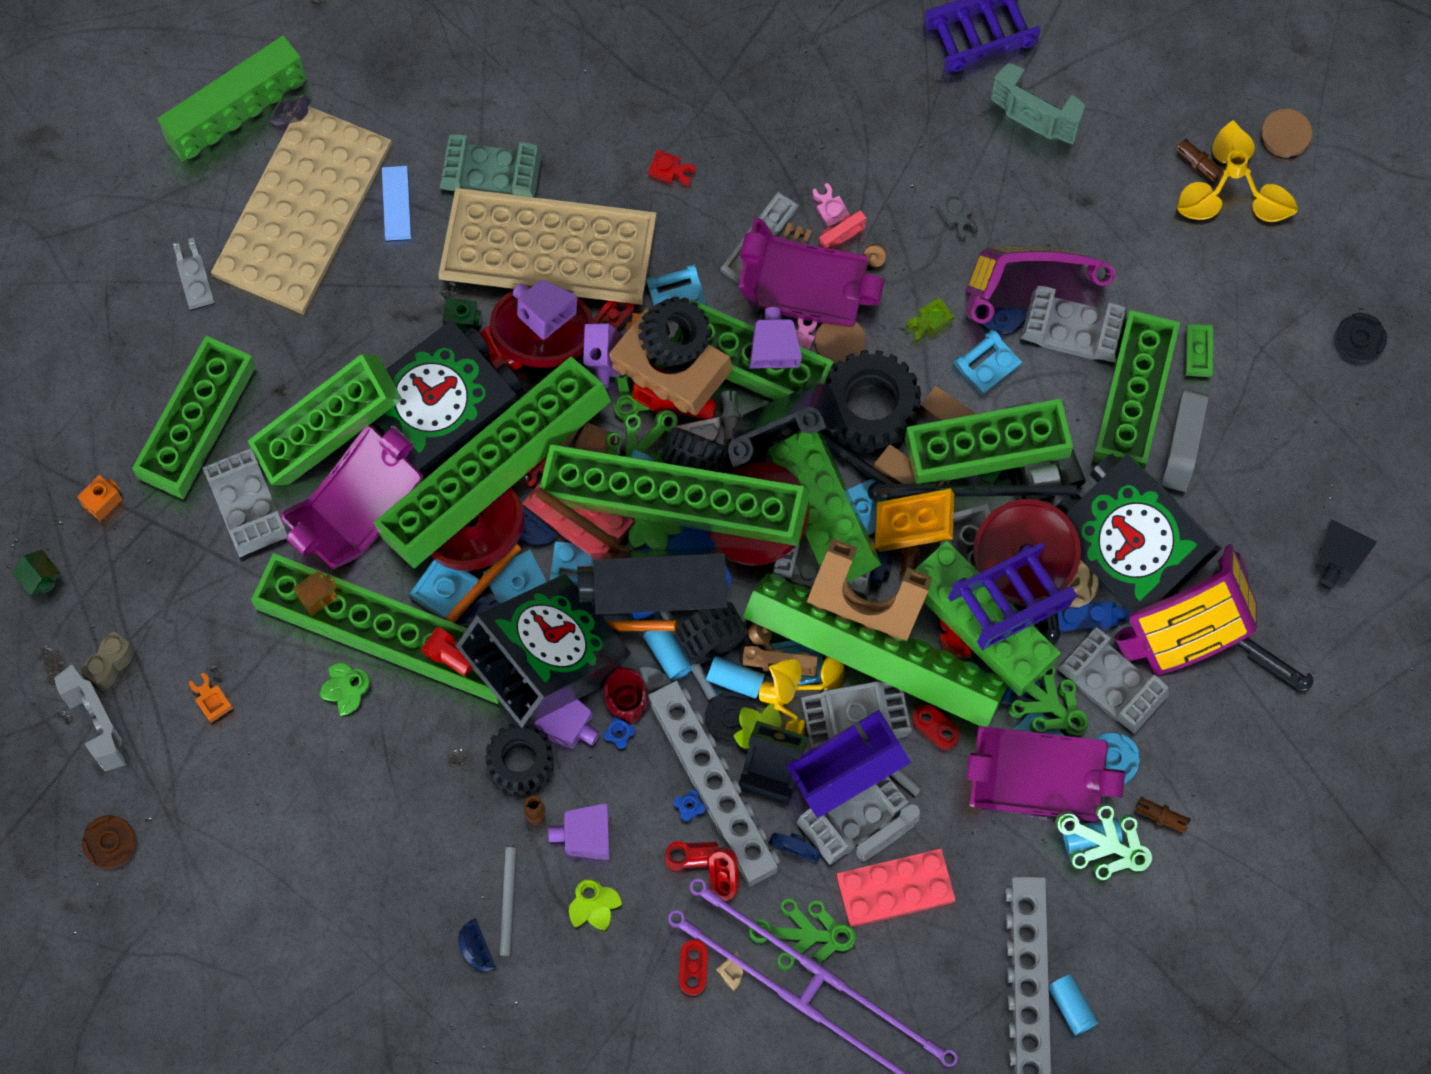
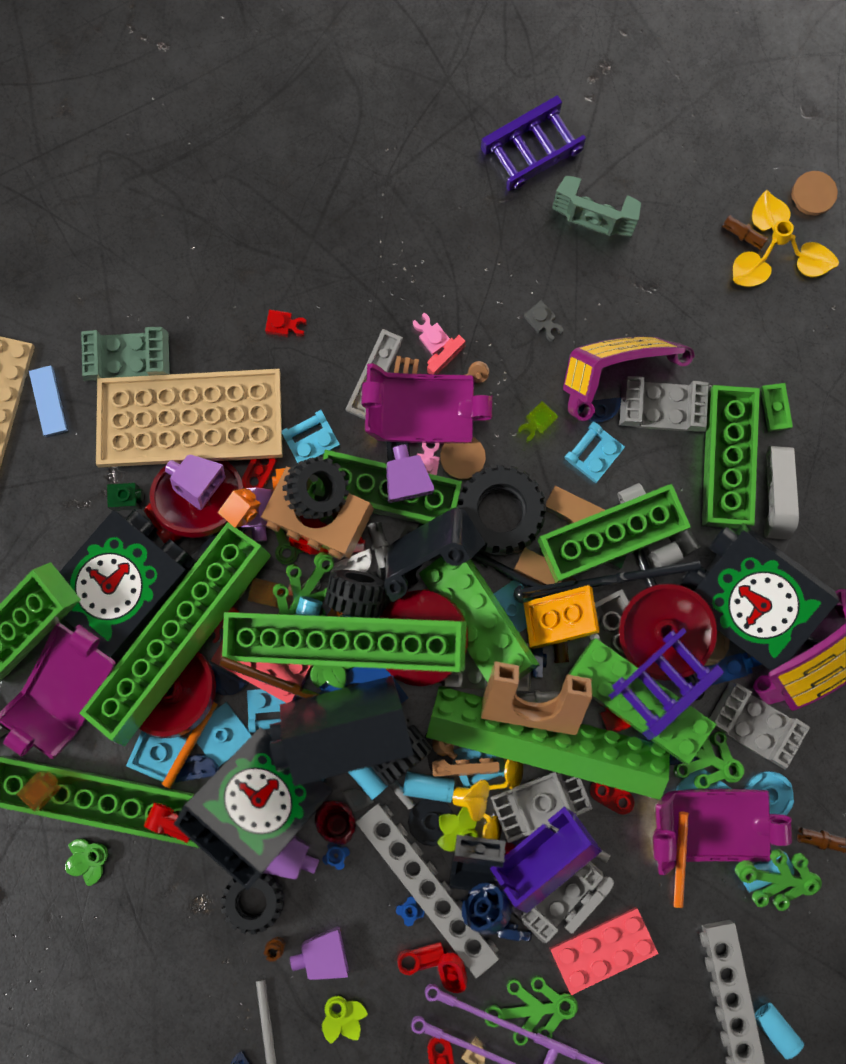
camera: 10 degrees left, 10 degrees up
none -> orange brick [218,488,261,528]
none -> dark blue cylinder [462,883,512,935]
none -> orange bar [674,812,689,908]

